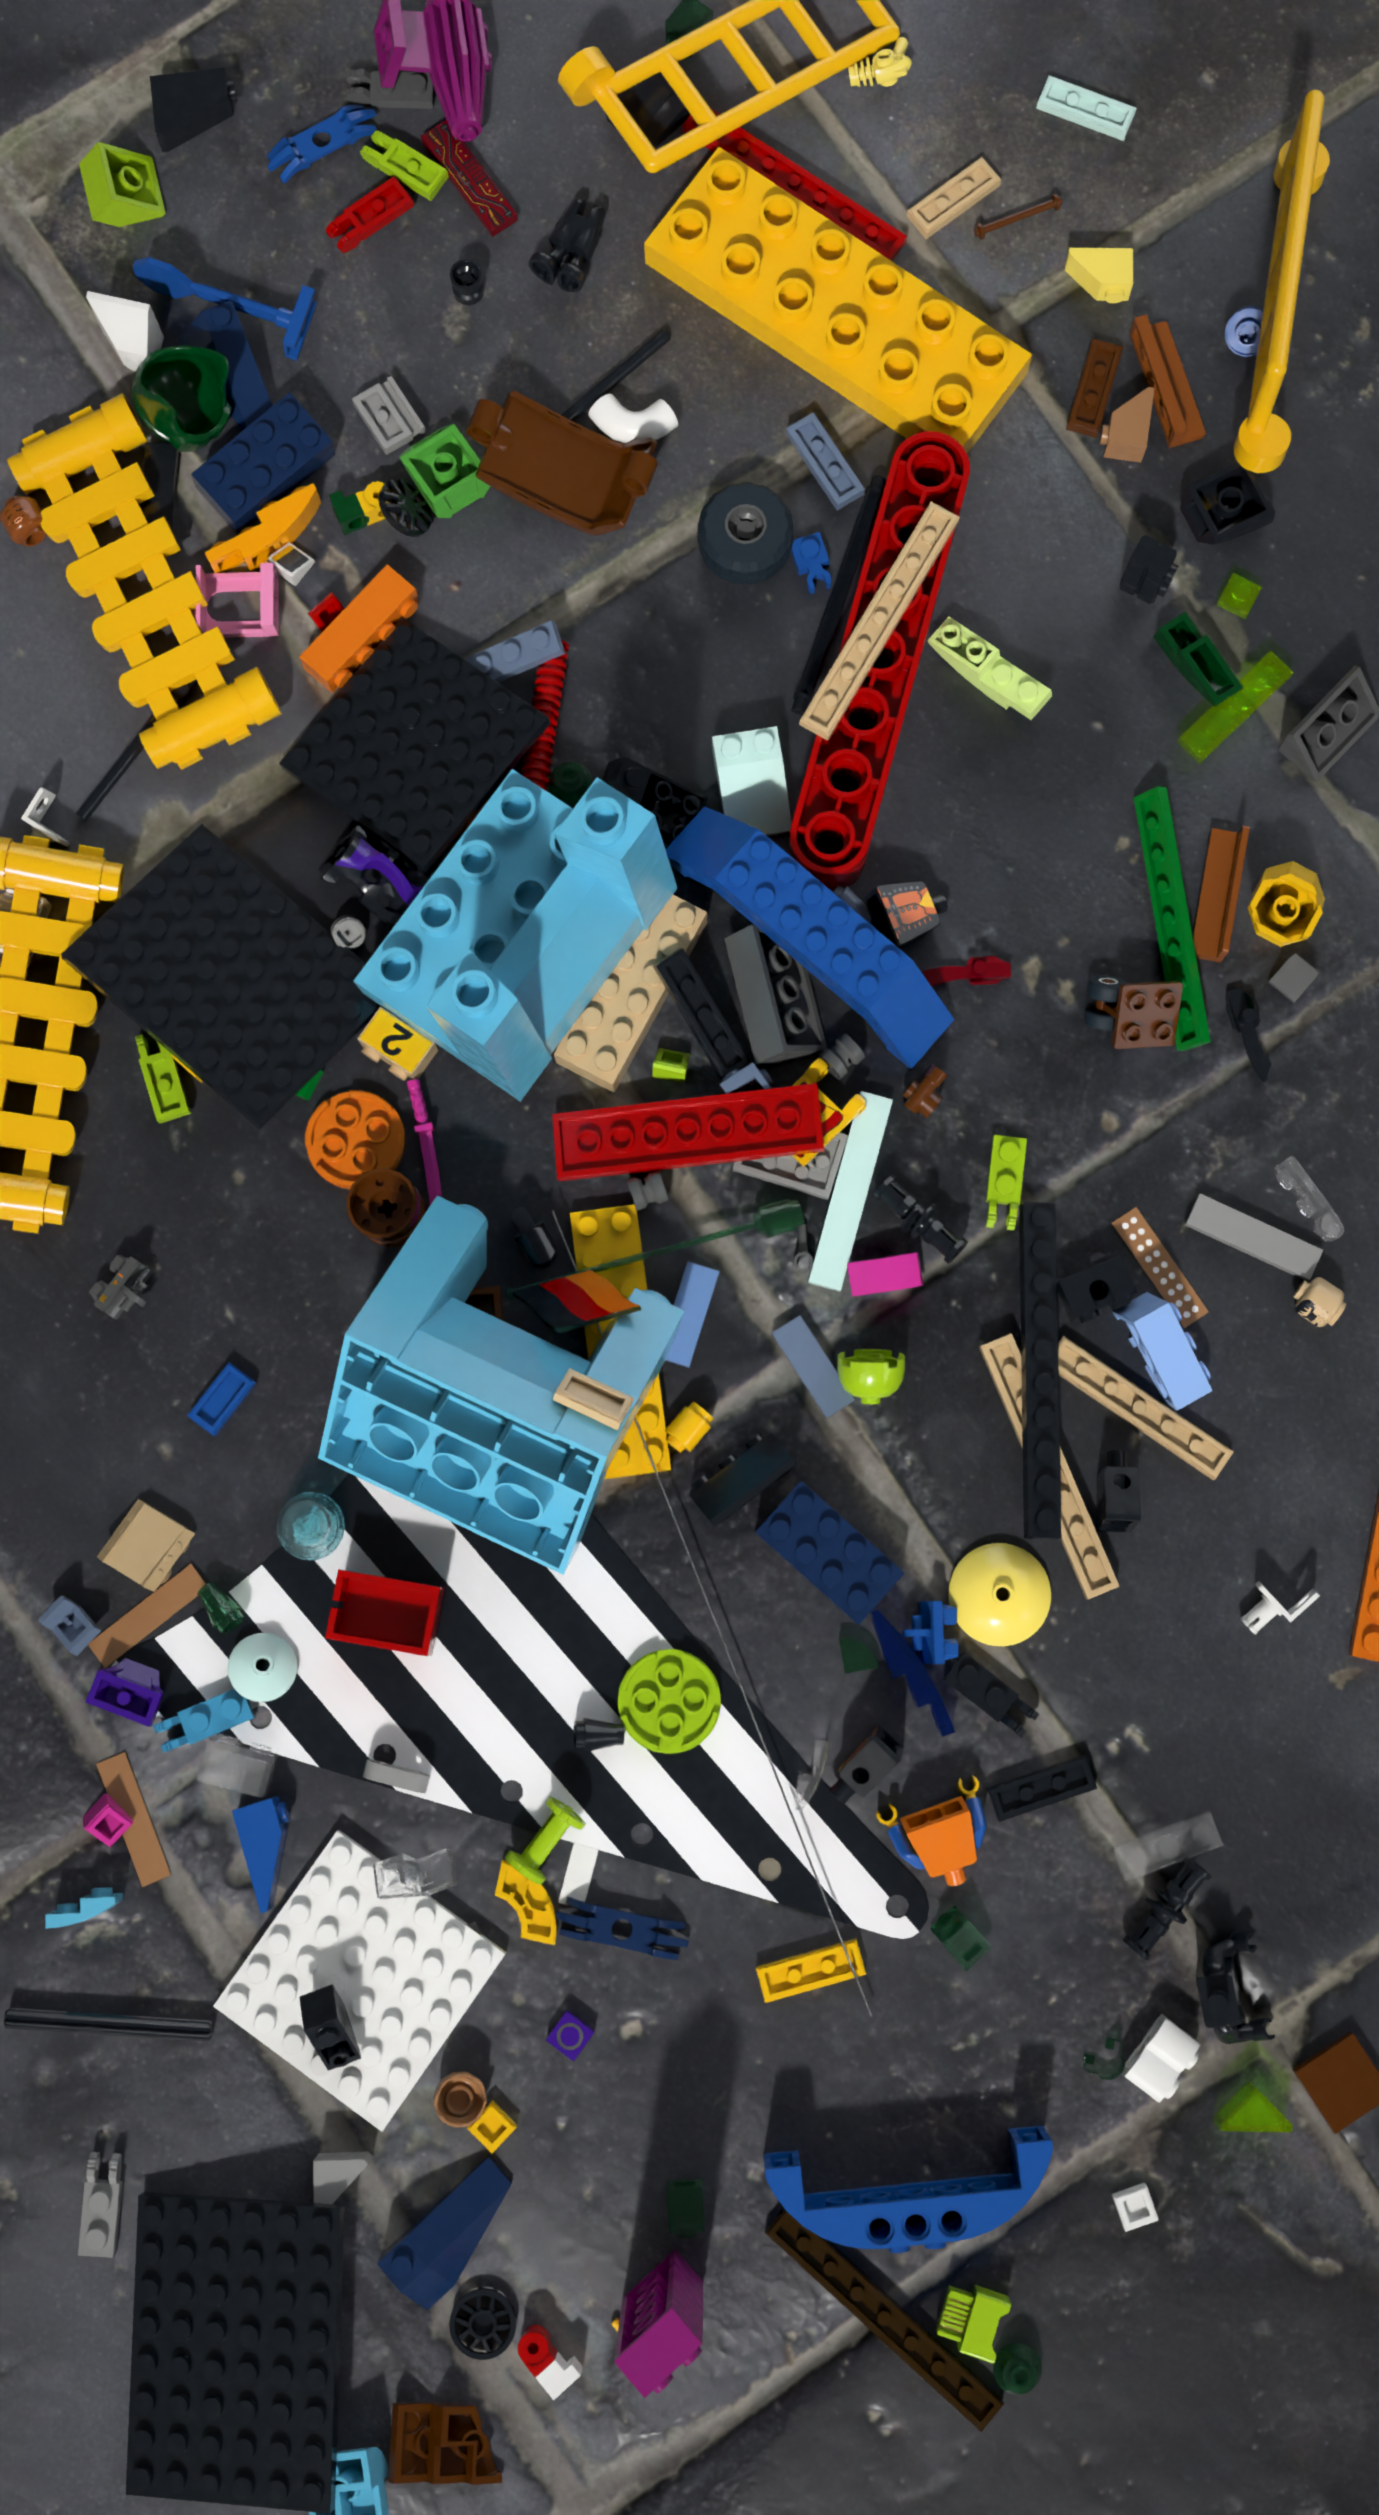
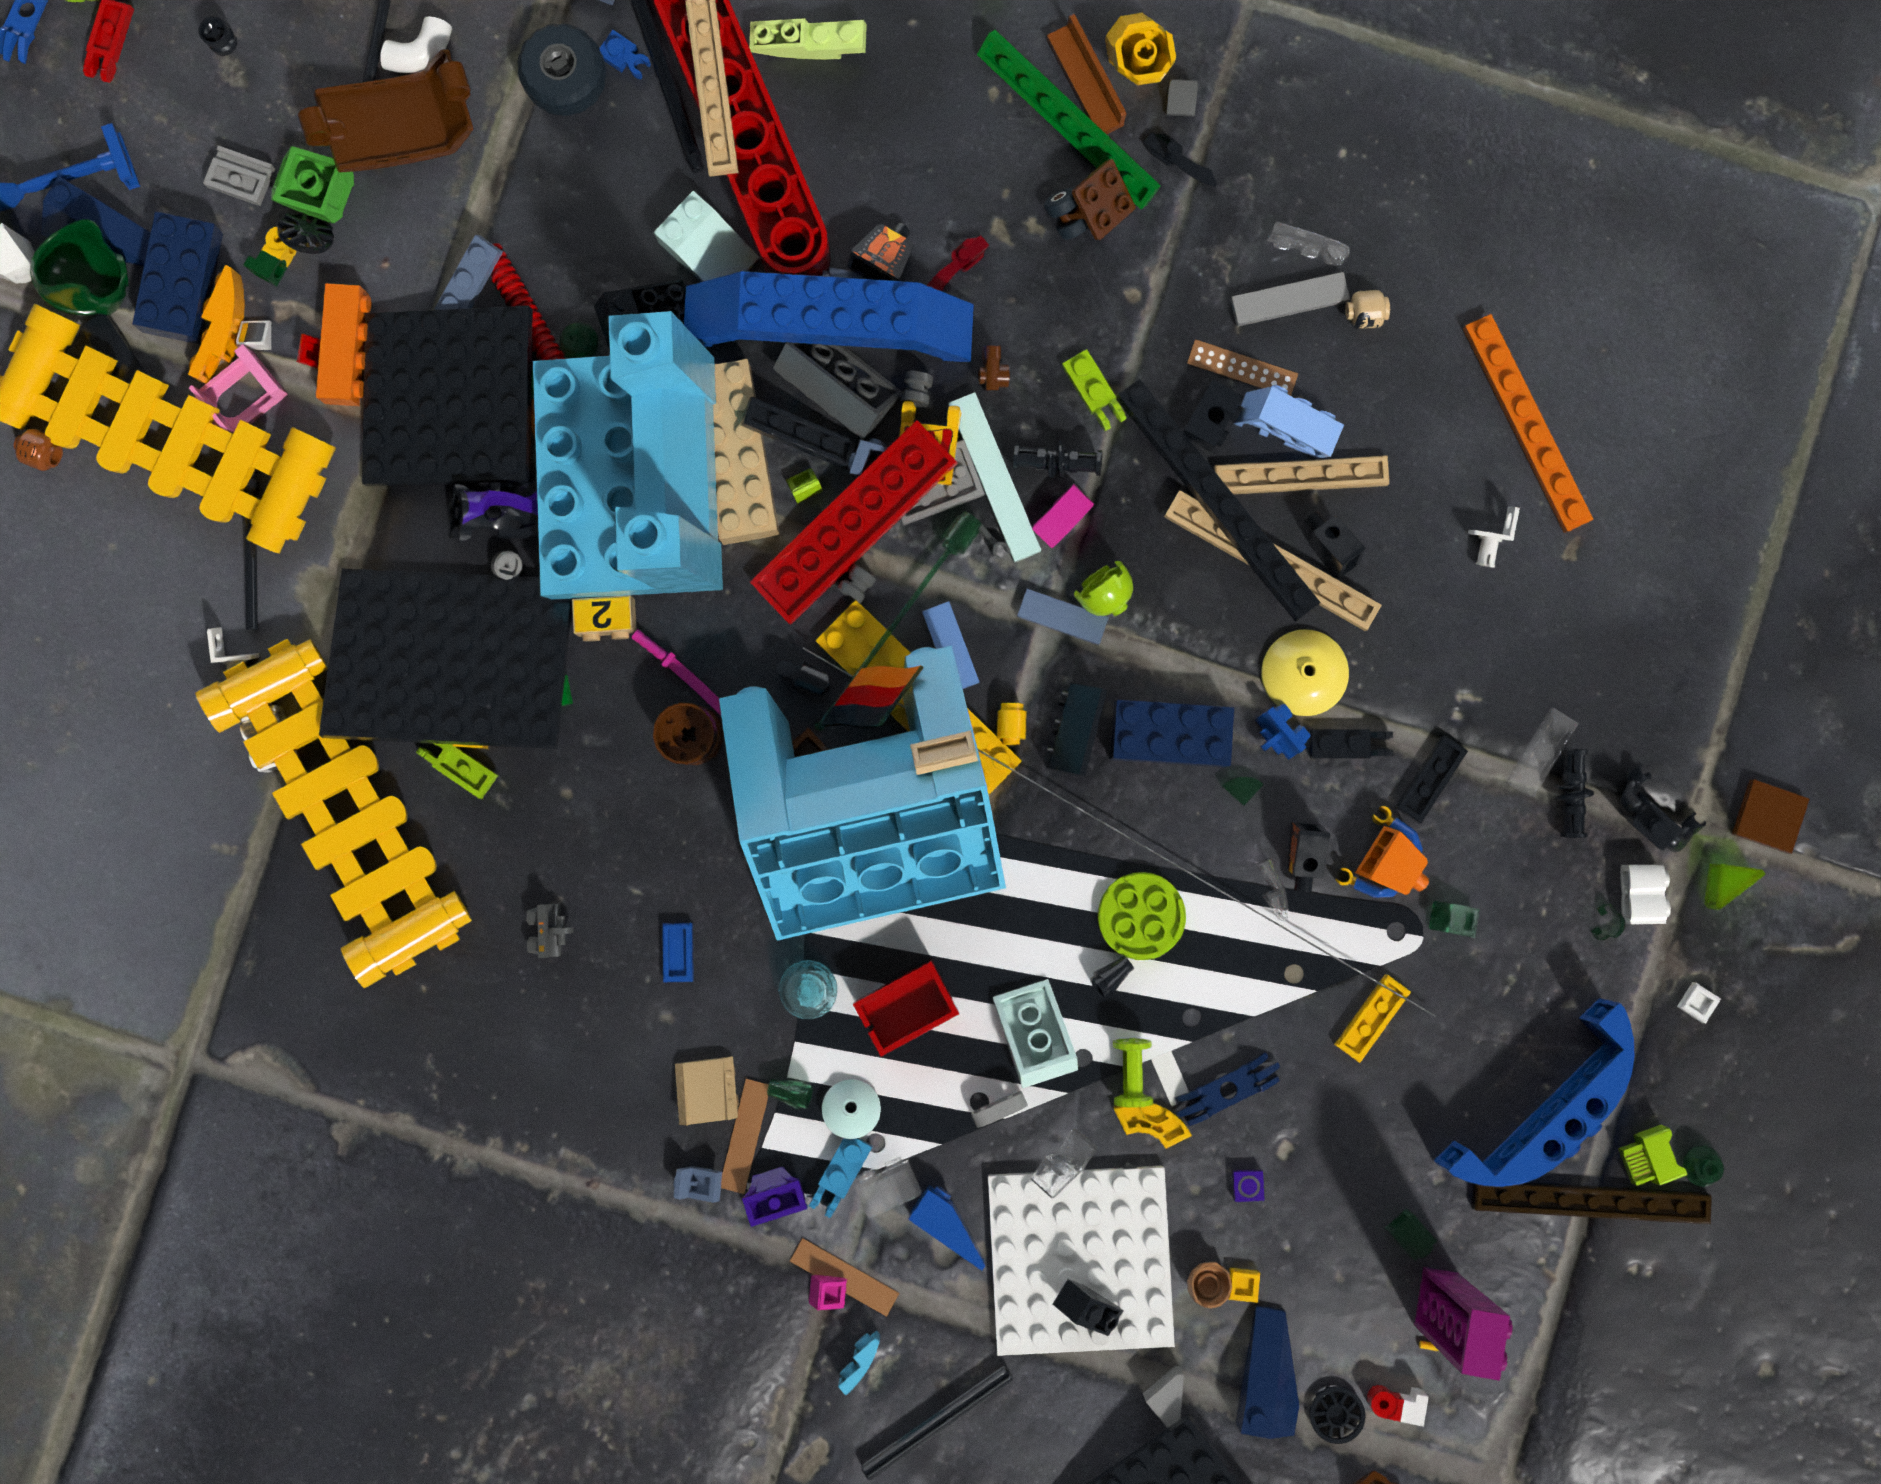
camera: 40 degrees left, 5 degrees up
orange tile [305,1090,406,1190] -> none
clear blue slope [869,1610,955,1737] -> none
none -> light aqua slope [993,979,1078,1088]

